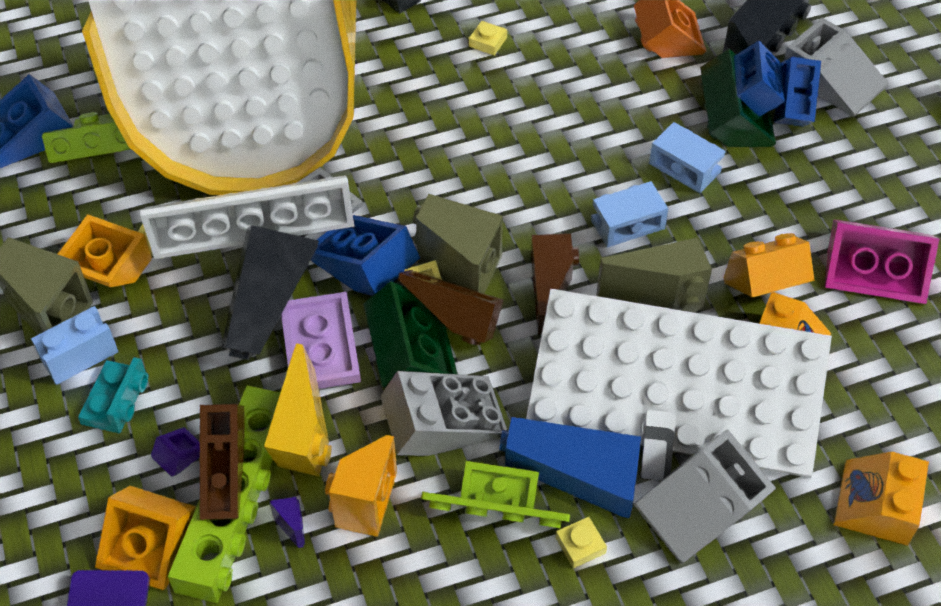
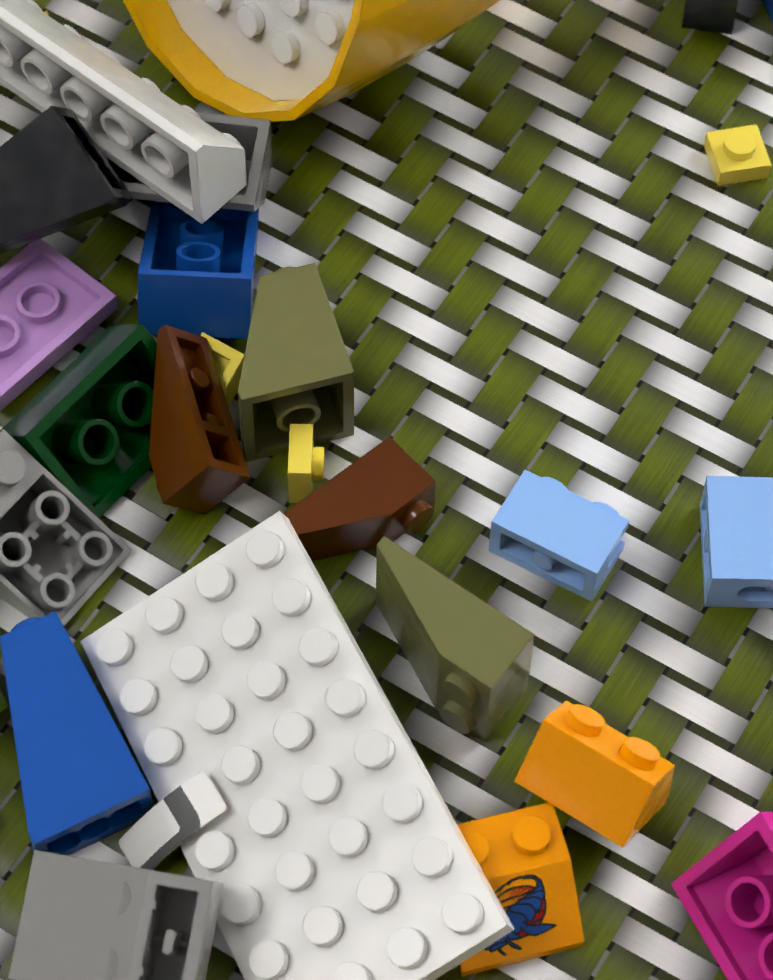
camera: 50 degrees right, 5 degrees up
none -> light yellow plate [288,424,325,503]

